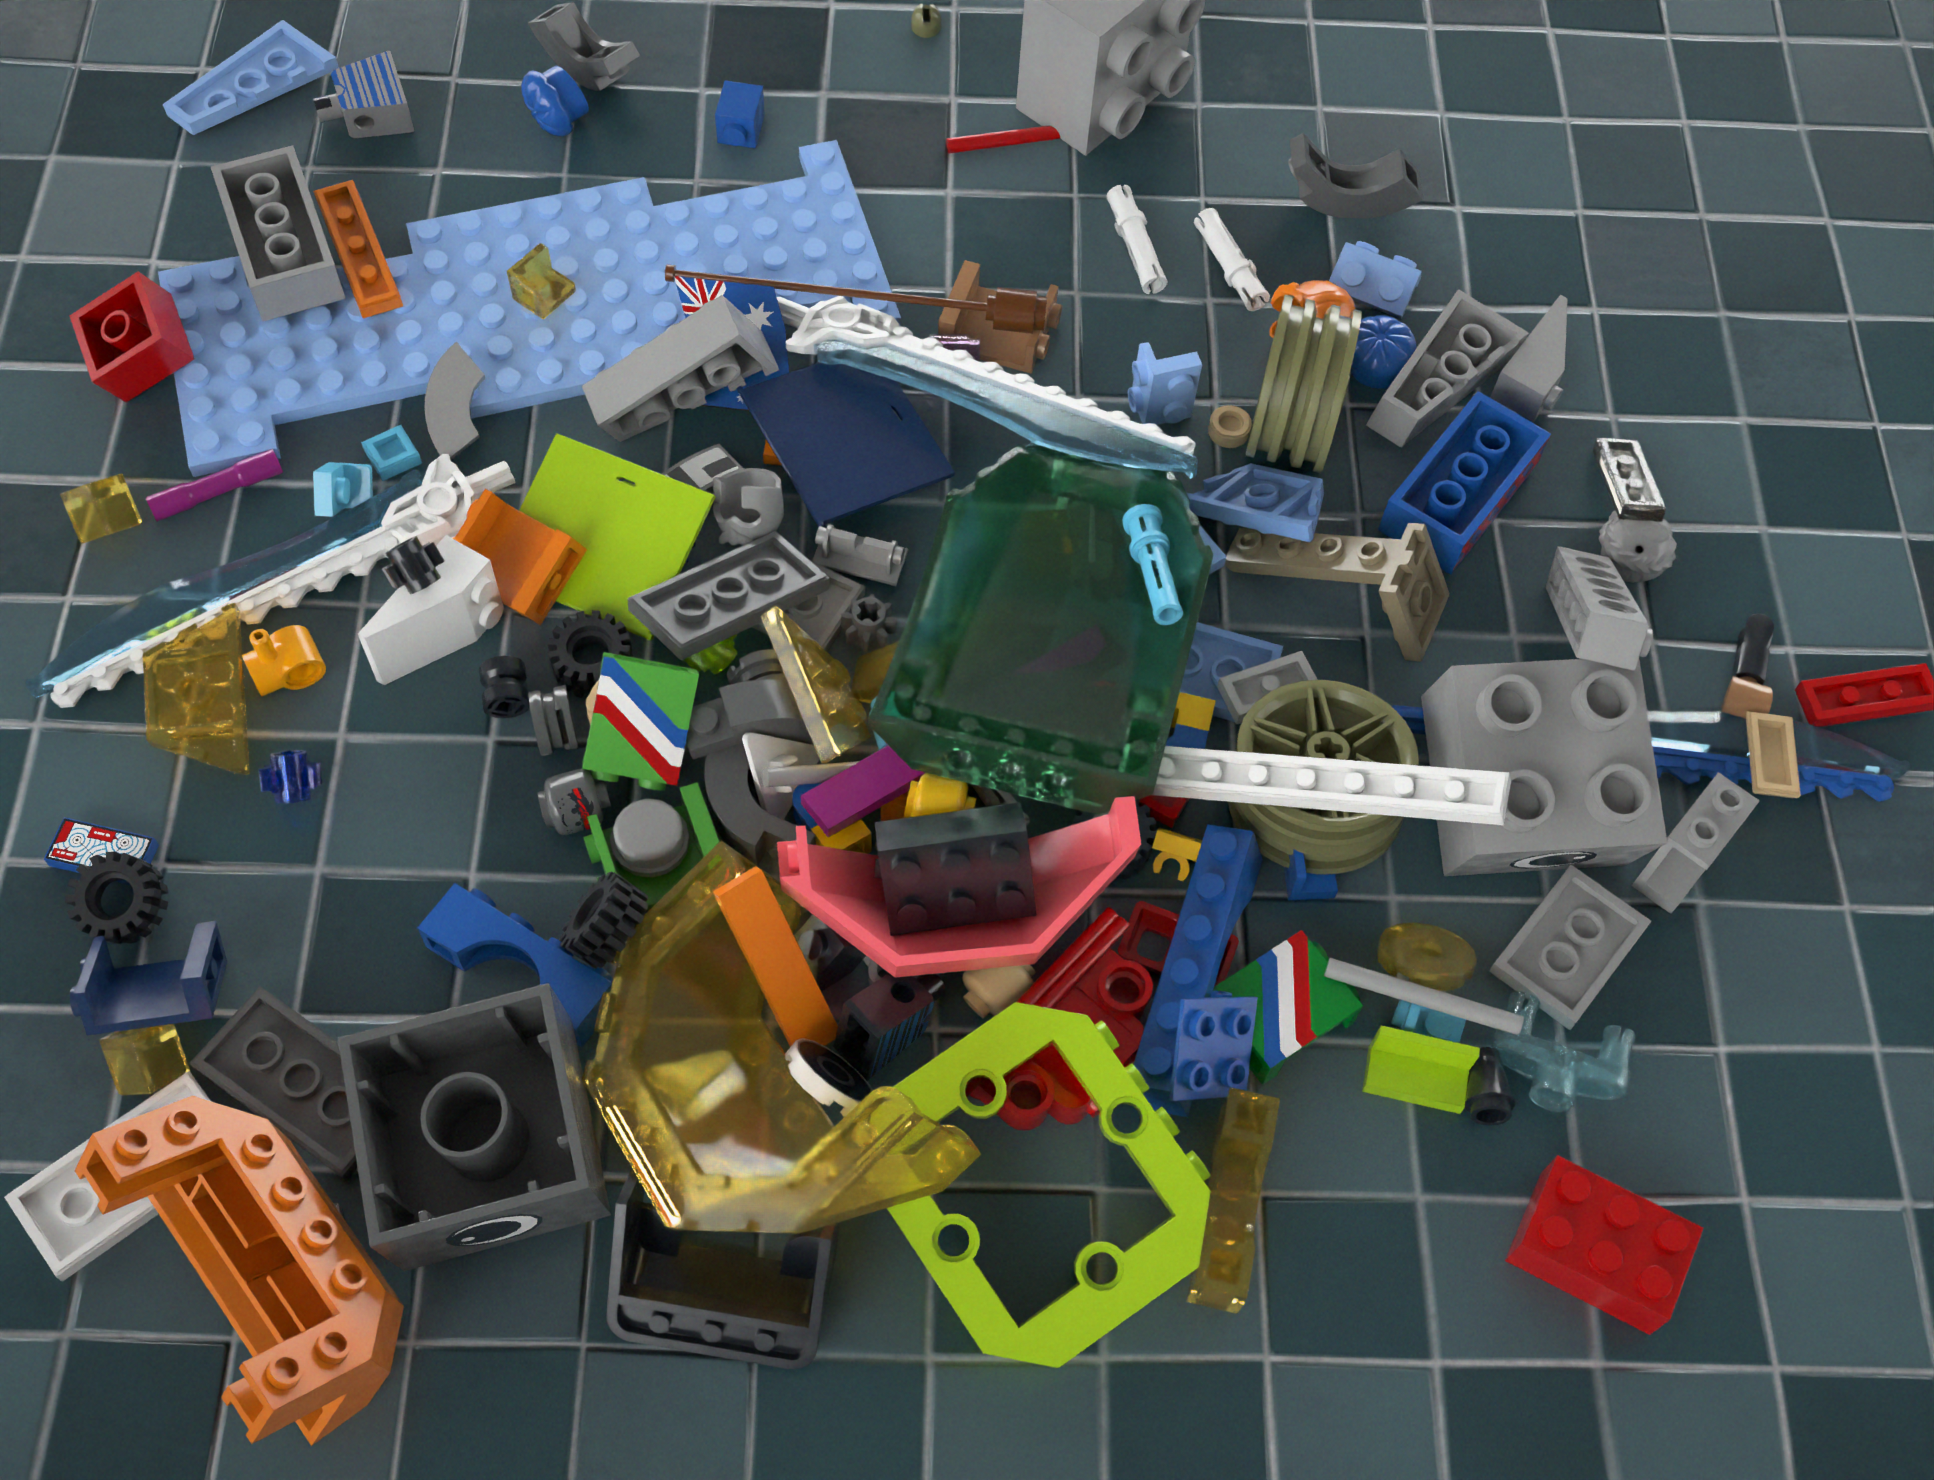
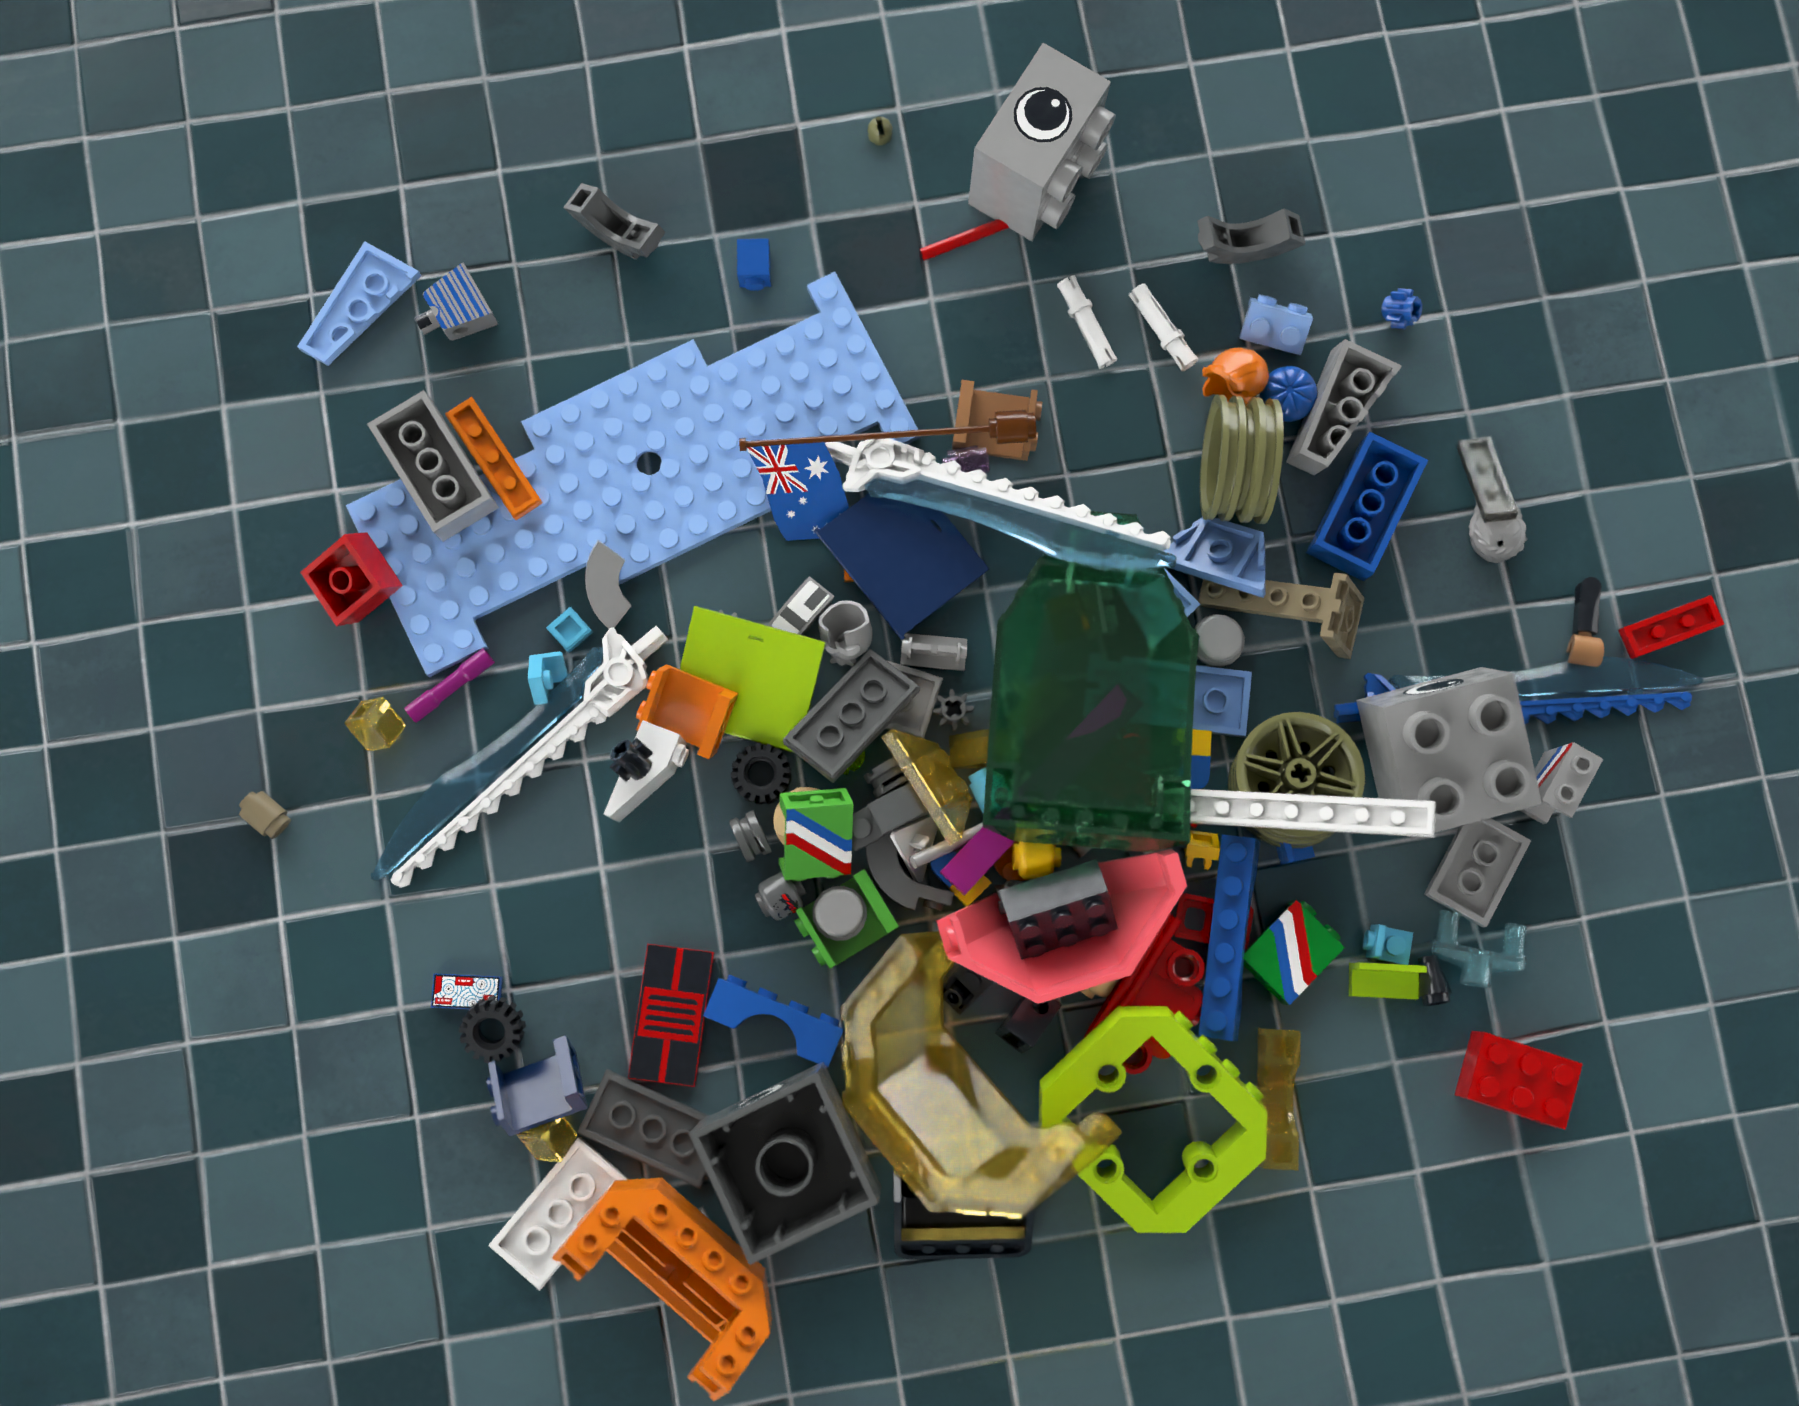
camera: 10 degrees left, 20 degrees up
clear yellow wing [143,603,250,775] -> none
light orange piece [242,625,326,697] -> none
clear blue gear [259,750,322,803] -> none
black wheel [479,656,530,719] -> none
clear yellow panel [507,243,576,320] -> none
blue piece [521,65,589,137] -> none
black tyre [560,871,648,969] -> none
light grey wedge [582,295,779,442] -> none
orange tile [713,866,838,1047] -> none
tile [785,1038,876,1119] -> none
medium azure pin [1122,504,1183,625] -> none
light blue bracket [1128,342,1202,425] -> none
blue hinge [1169,991,1258,1101] -> none
tan tile [1208,405,1252,448] -> none
light grey plate [1217,651,1318,724] -> none
light grey bar [1324,958,1524,1035] -> none
clear yellow tile [1377,922,1477,991] -> none
light grey slope [1490,295,1568,422] -> none
light grey brick [1545,546,1653,670] -> none
tan tile [1746,711,1801,798] -> none
none -> black tile [628,944,715,1087]
none -> light grey piece [1191,614,1245,668]
none -> blue gear [1382,288,1422,329]

